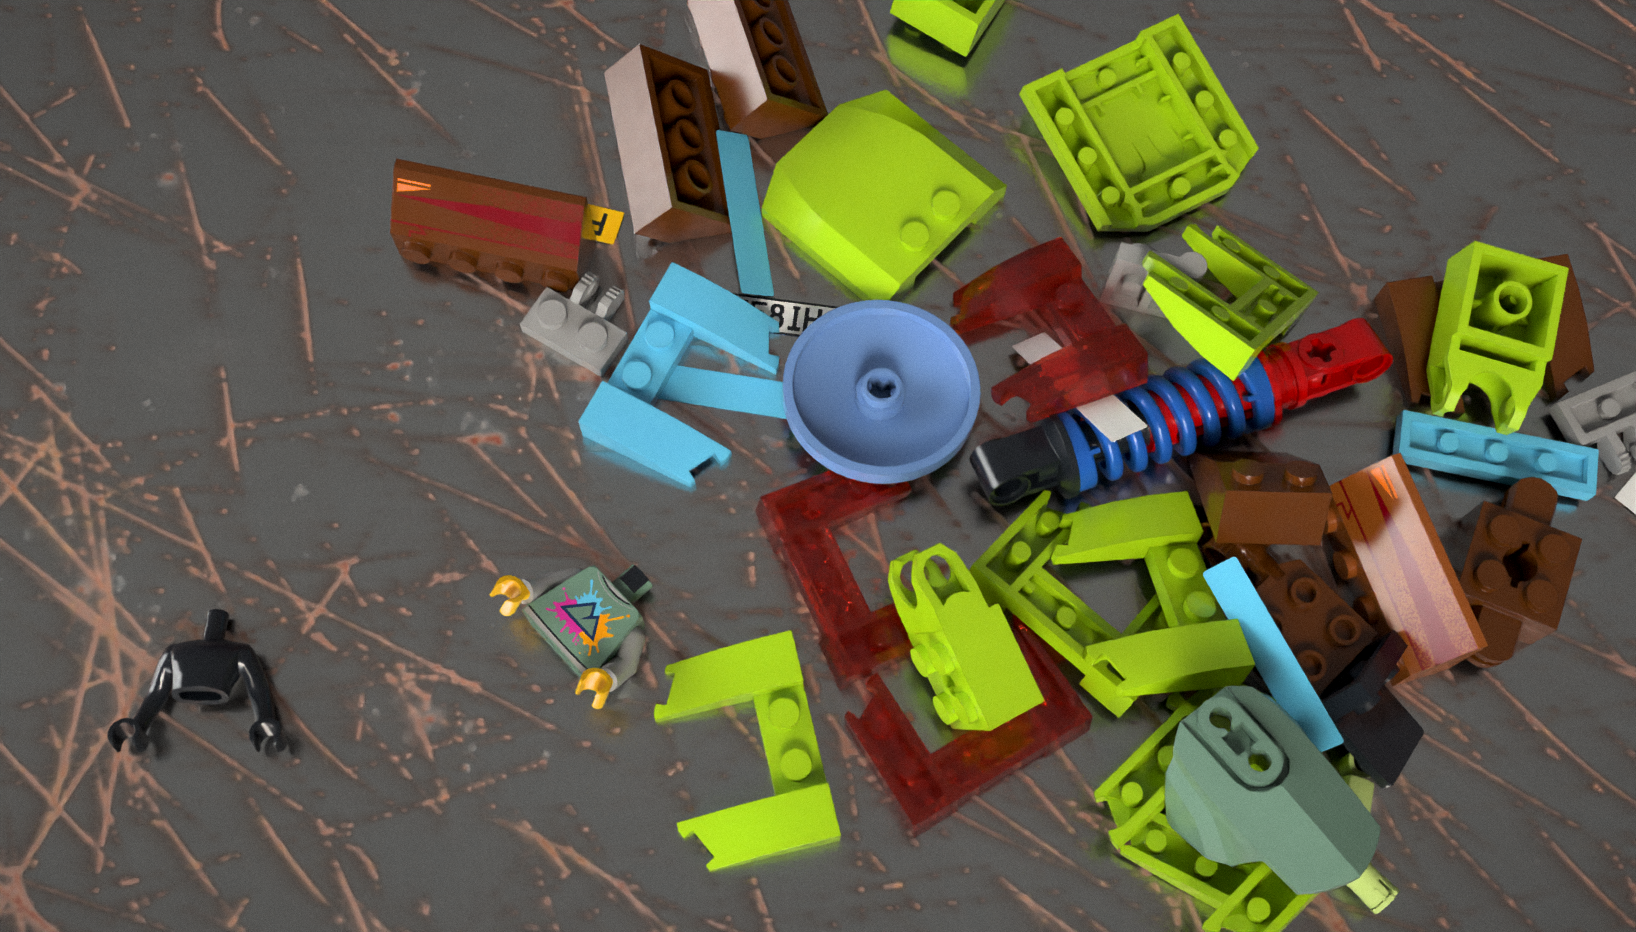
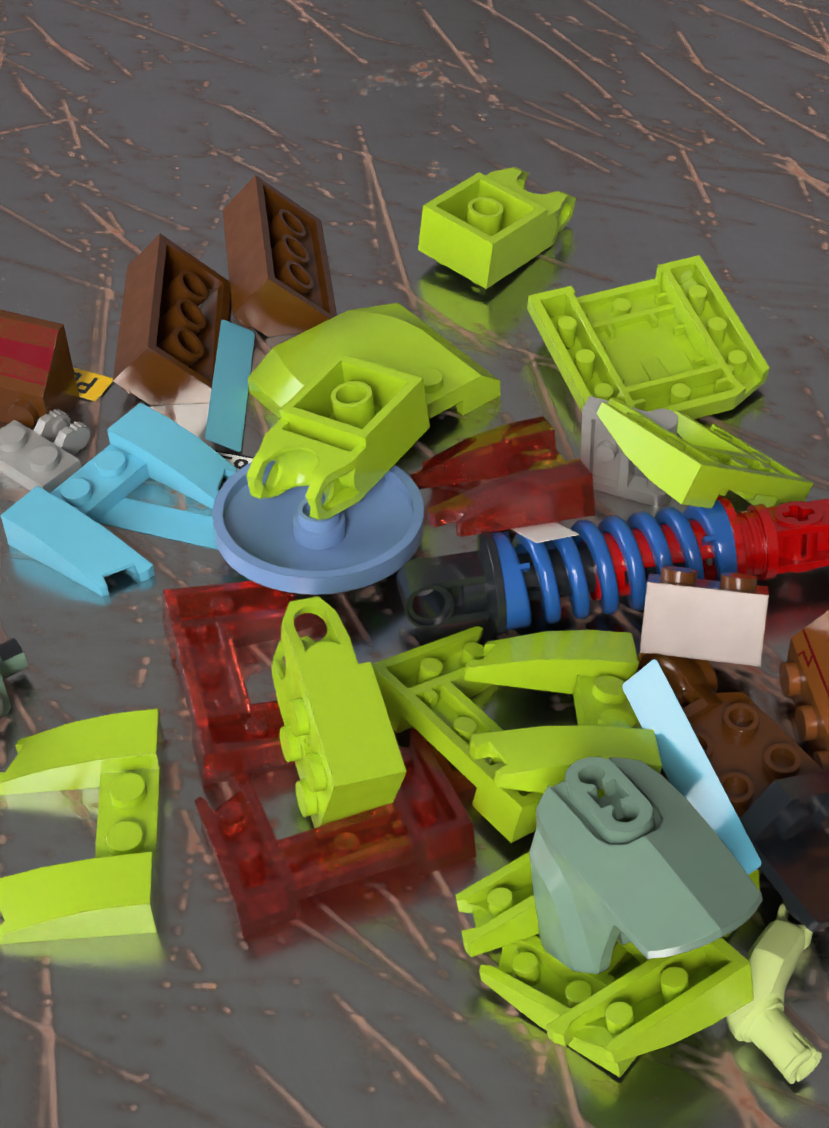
camera: 15 degrees right, 25 degrees down
none -> lime brick [246,353,430,520]

